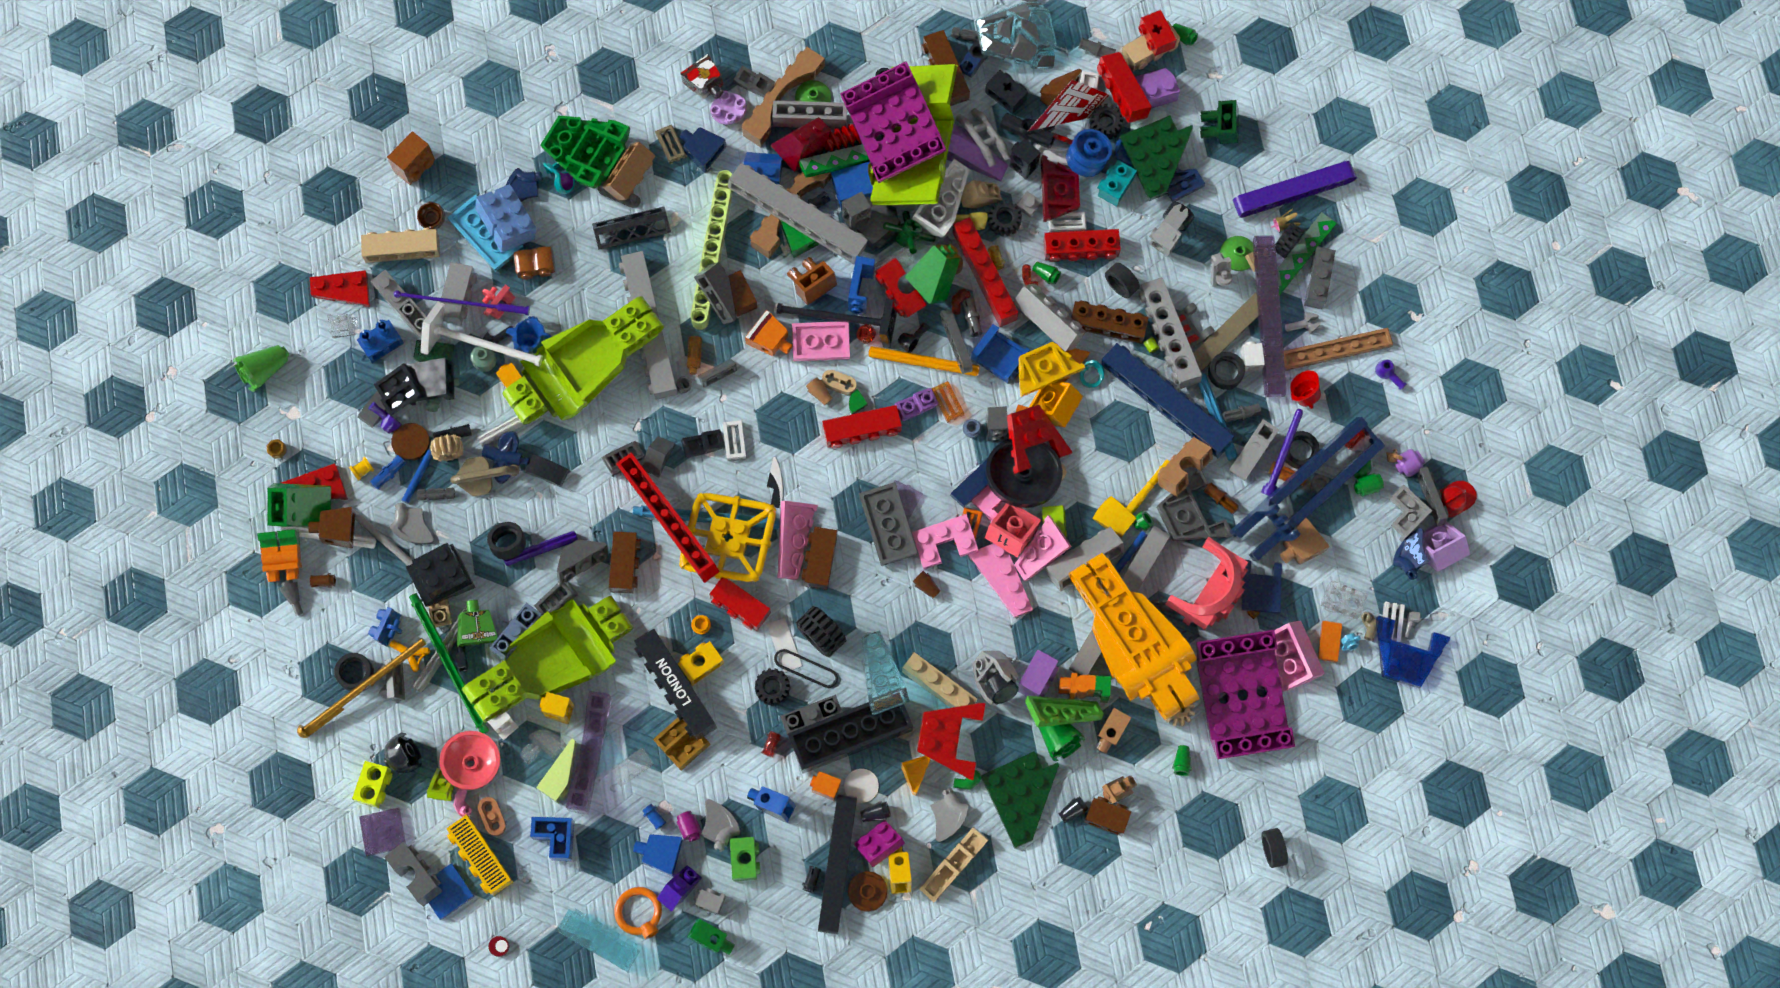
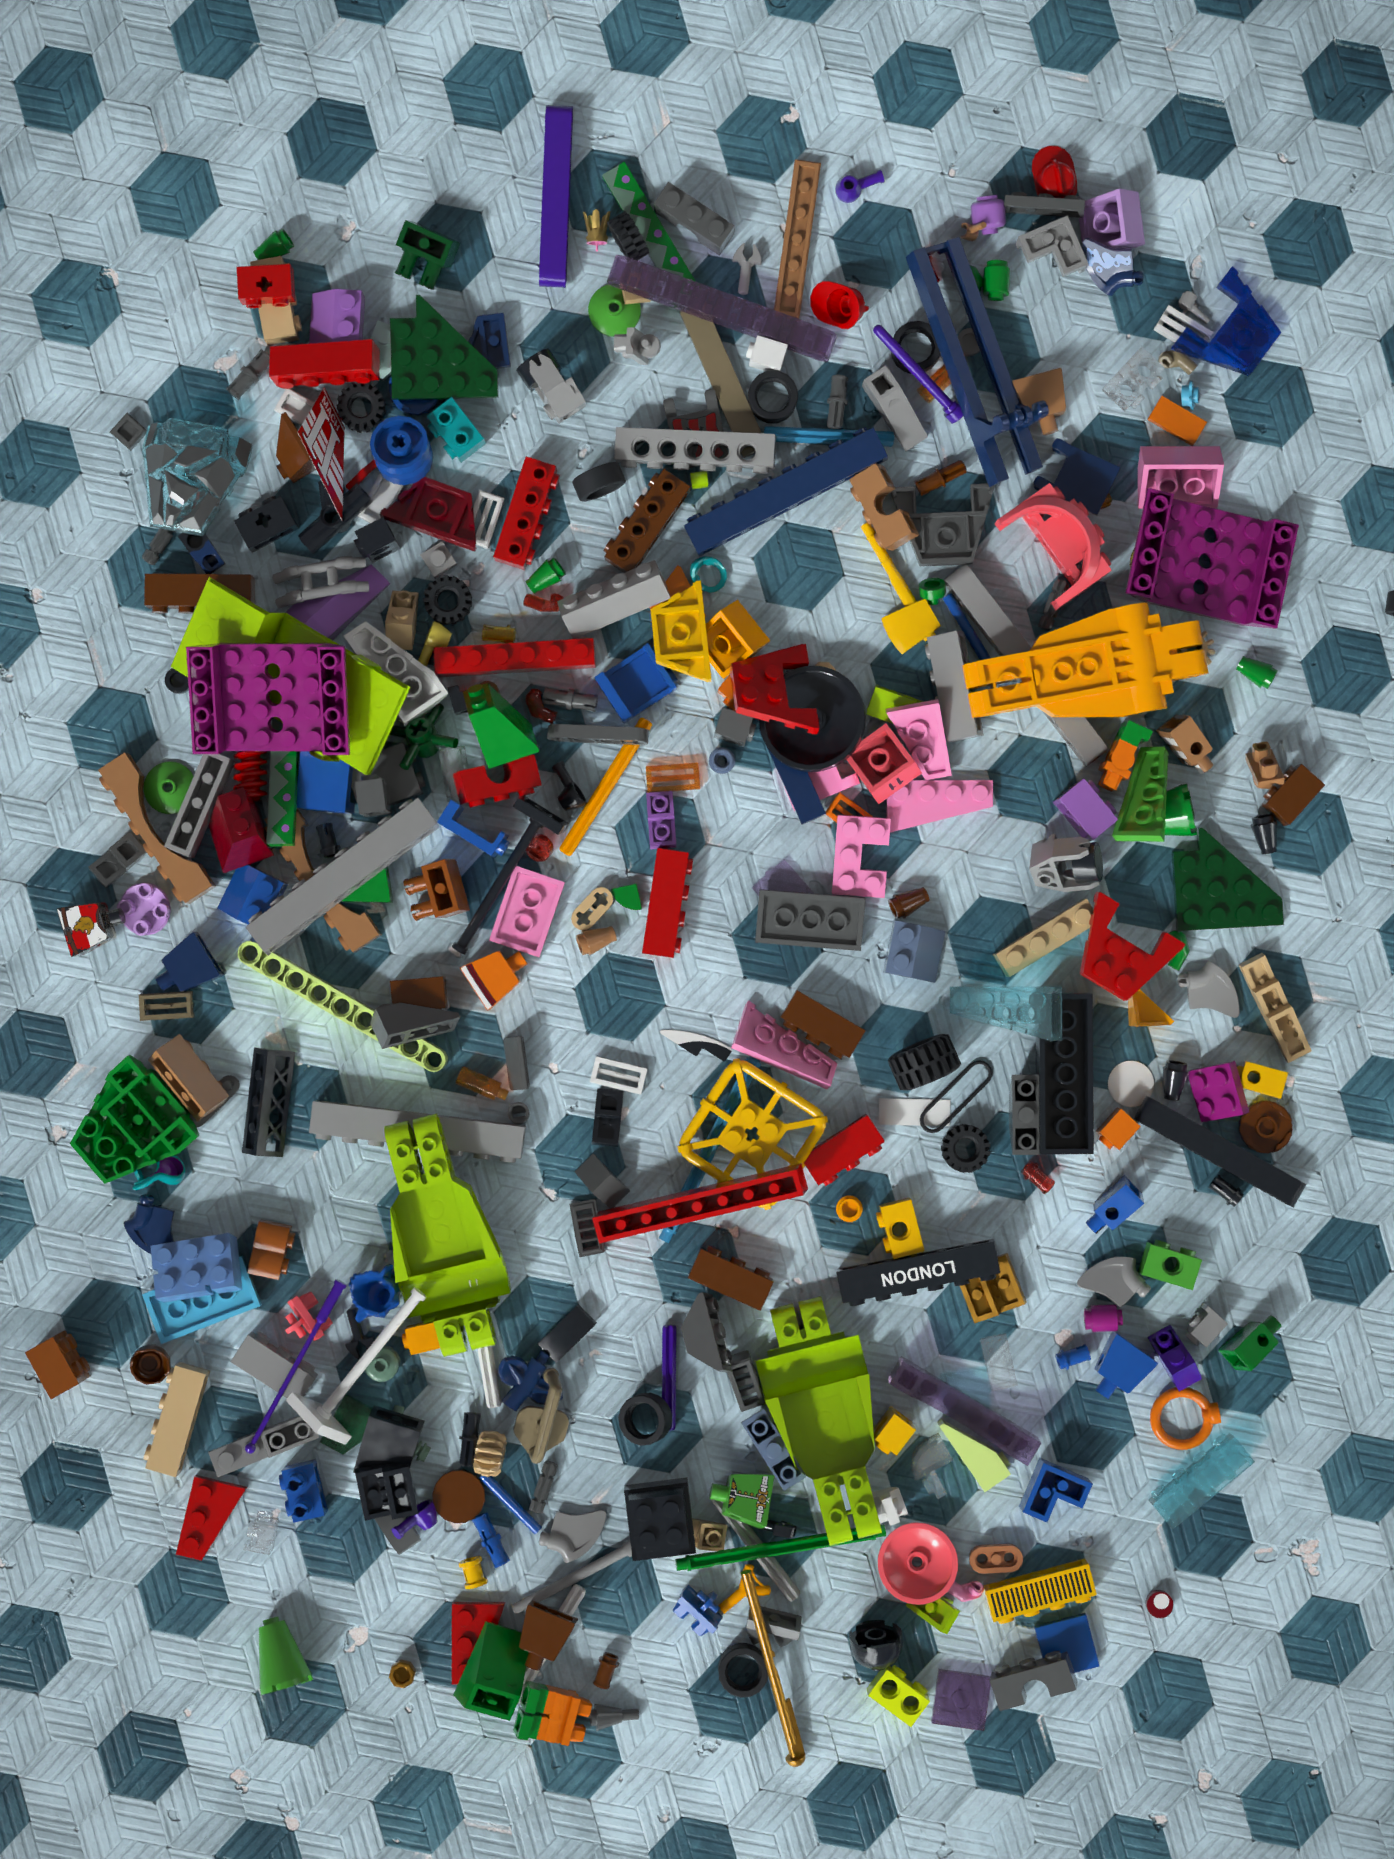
camera: 70 degrees left, 15 degrees up
none -> sand blue slope [883,920,945,983]

